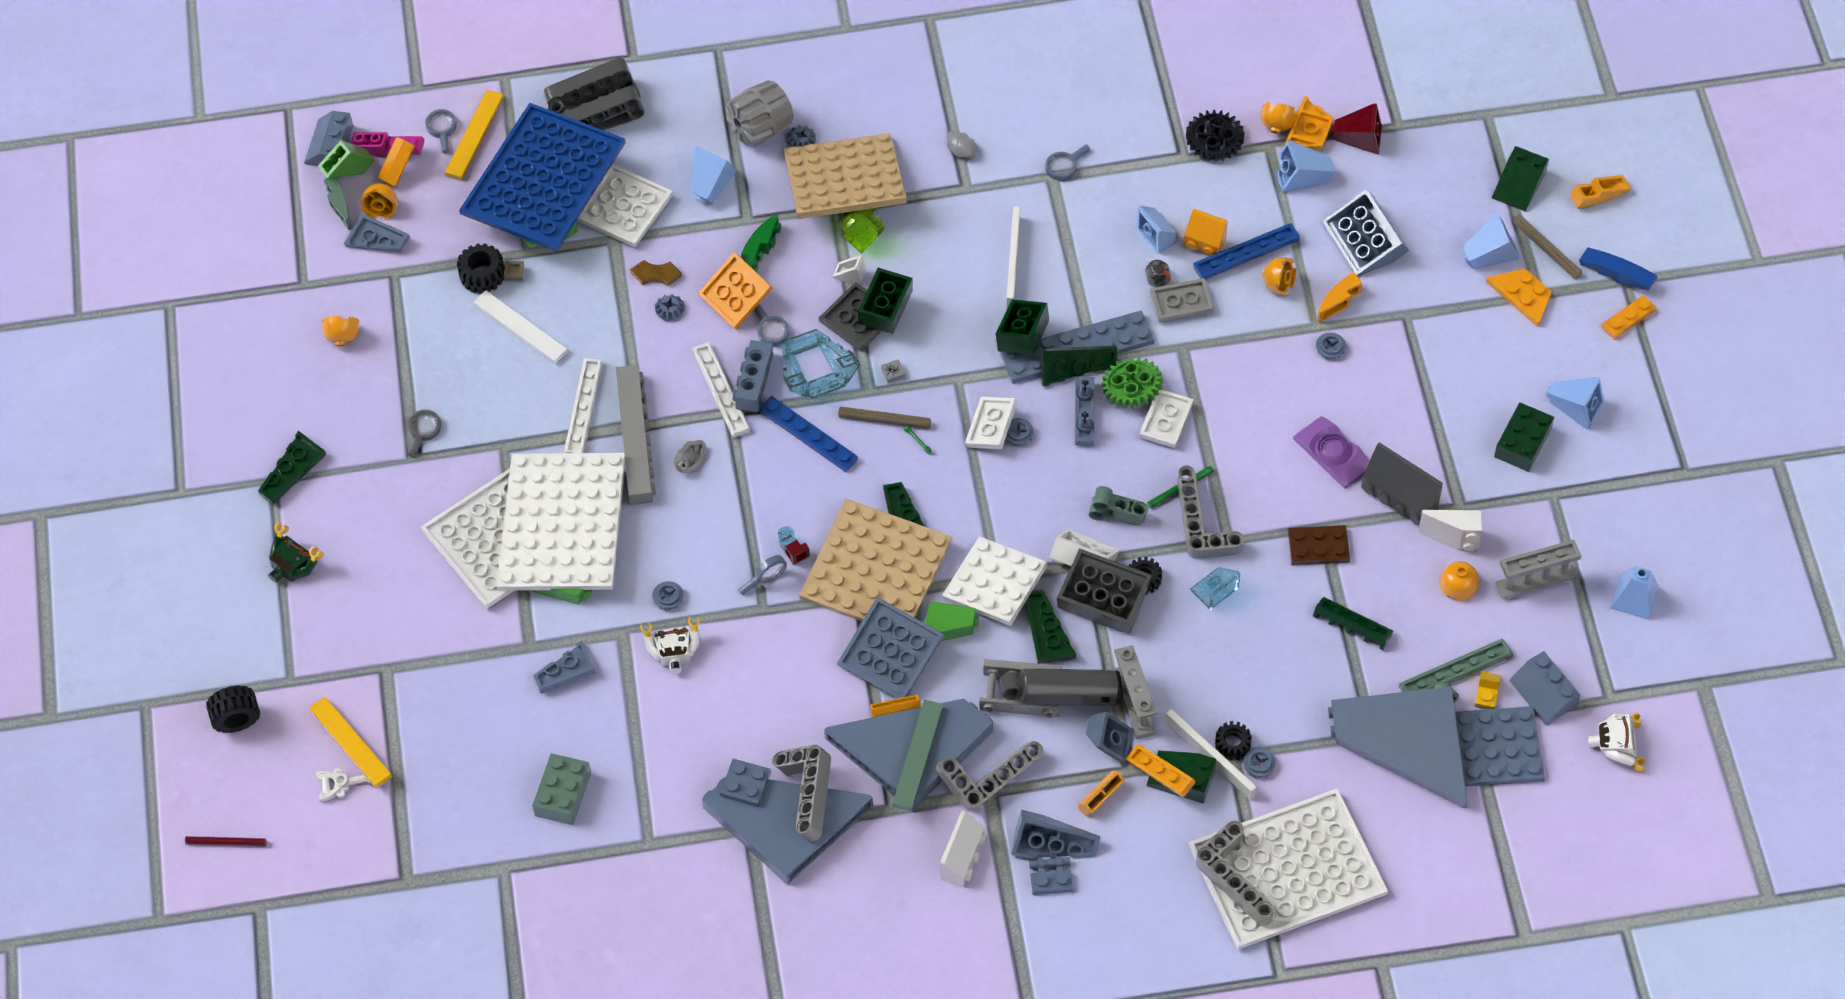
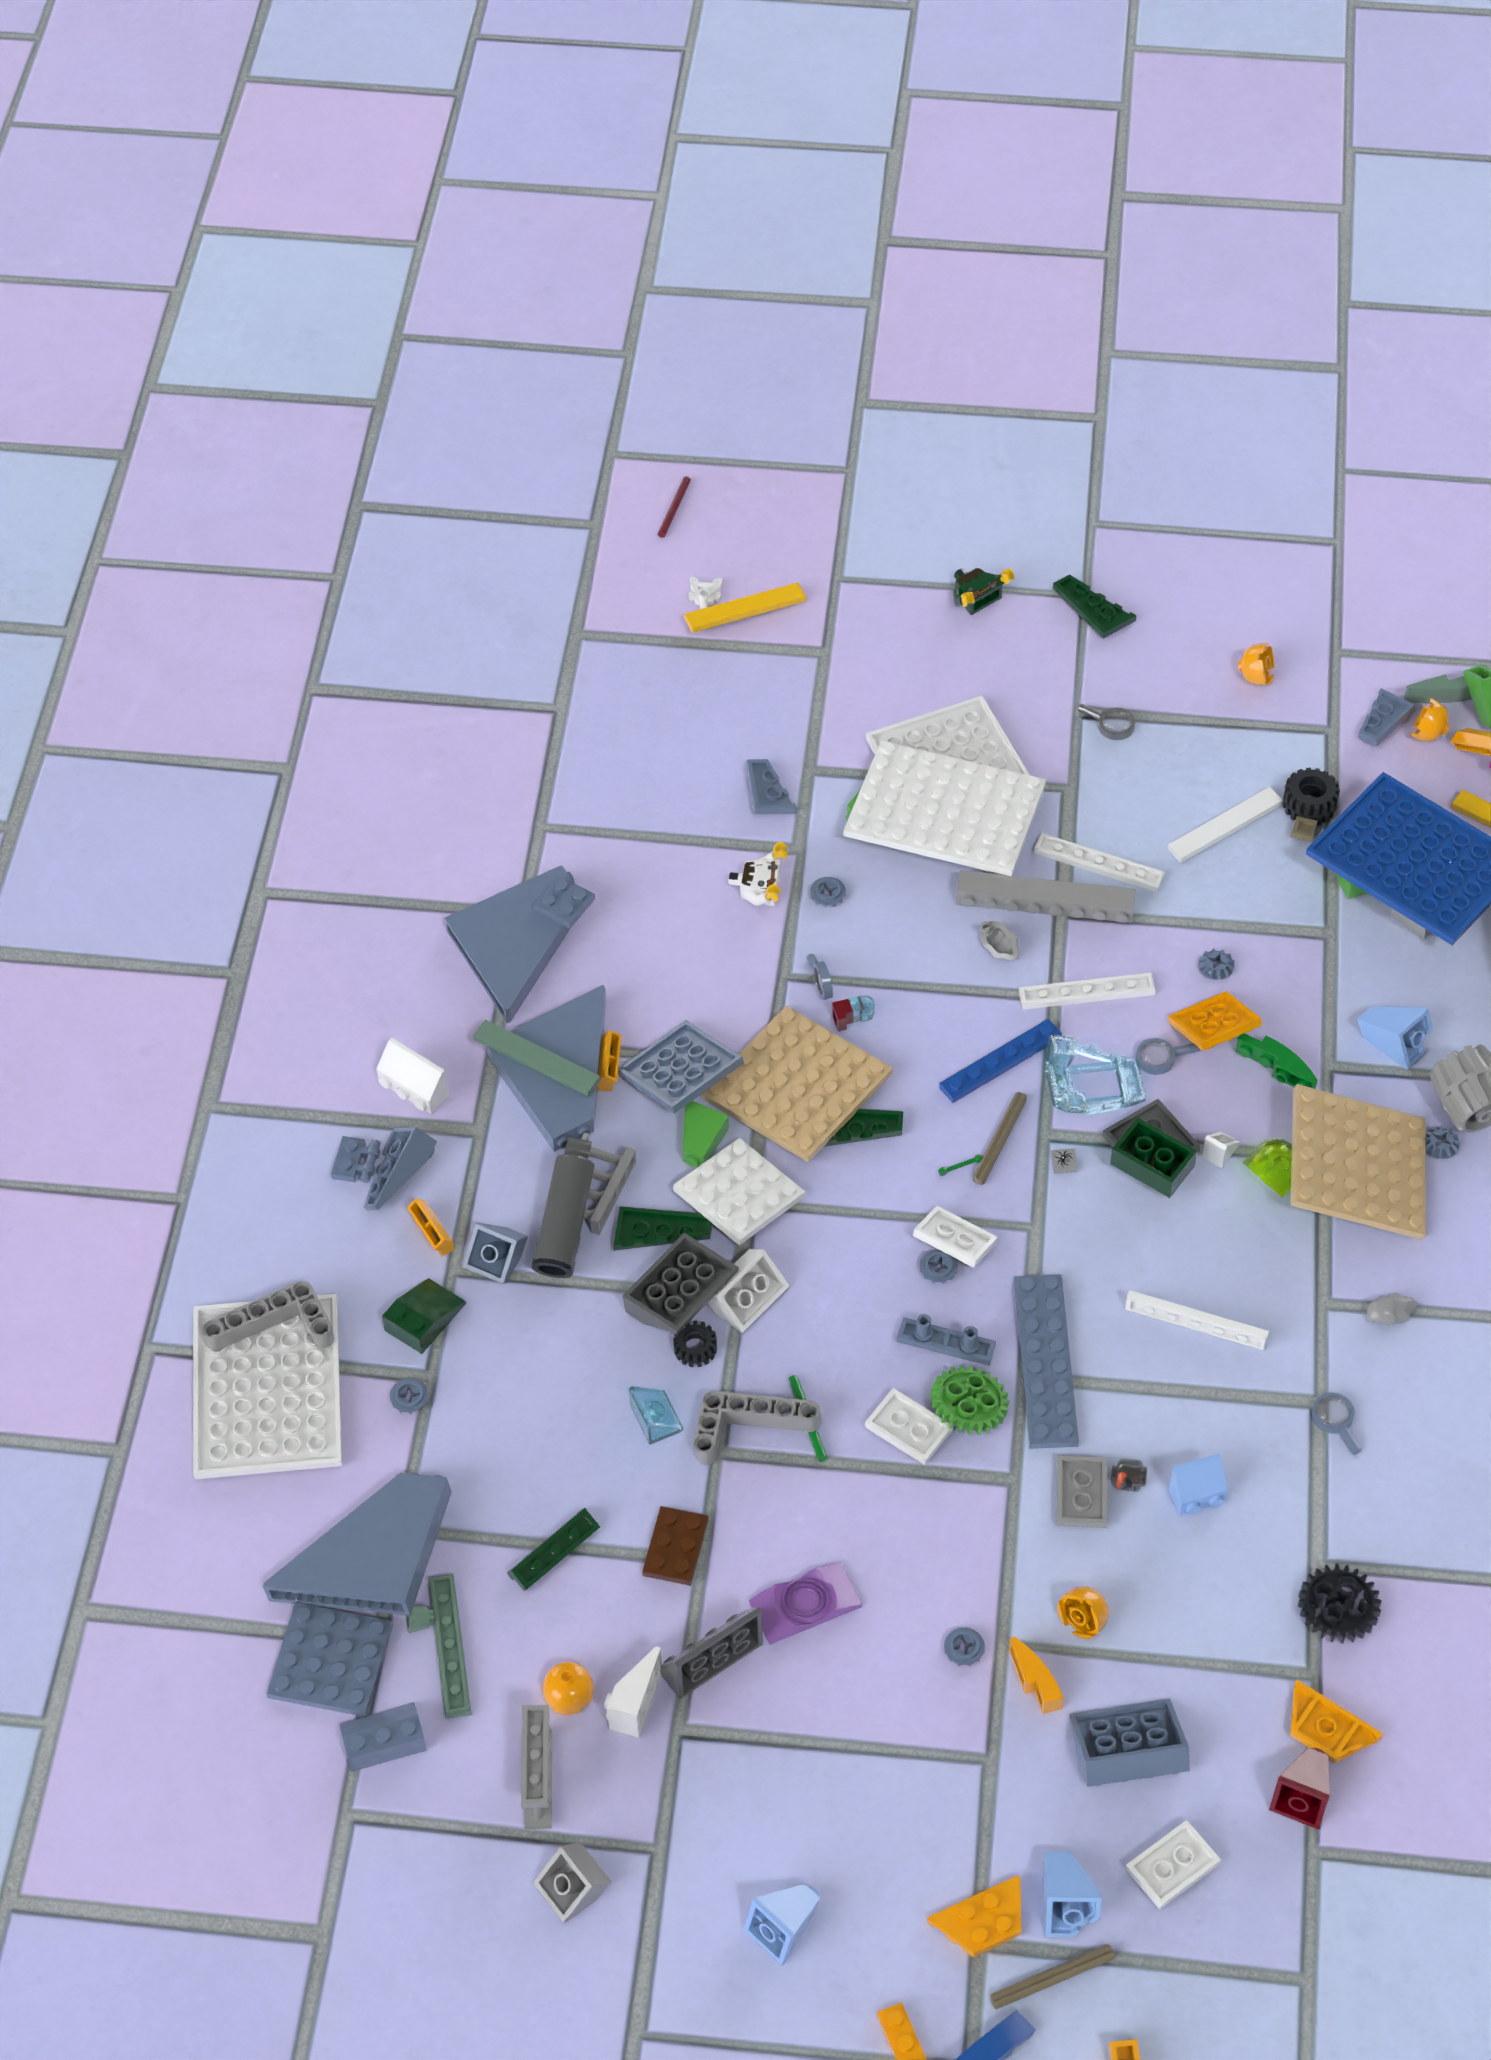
camera: 105 degrees right, 5 degrees down
black tyre [206,685,260,733] -> none
sand green brick [532,753,591,825] -> none
white plate [577,164,673,248] -> none
pearl gold tile [630,260,682,286] -> none
sand blue brick [732,340,774,412] -> none
light grey beam [772,744,831,842] -> none
light grey beam [936,741,1043,809] -> none
dark green brick [995,299,1049,355] -> none
dark green wing [1041,346,1117,387] -> none
sand green piece [1089,486,1148,525] -> none
light grey fence [1113,645,1157,740] -> none
light orange plate [1126,744,1196,798] -> none
white tile [1165,709,1256,800] -> none
light orange slope [1183,208,1228,256] -> none
blue plate [1193,223,1300,279] -> none
black tyre [1215,721,1252,760] -> none
light orange cylinder [1261,102,1298,134] -> none
light blue slope [1277,140,1336,192] -> none
yellow slope [1474,671,1501,709] -> none
dark green slope [1492,146,1549,212] -> none
dark green brick [1494,402,1555,472] -> none
white torso [1588,712,1646,772] -> none
light blue slope [1611,566,1659,620] -> none
none -> light grey slope [533,1842,611,1923]
none -> white plate [1125,1820,1221,1910]

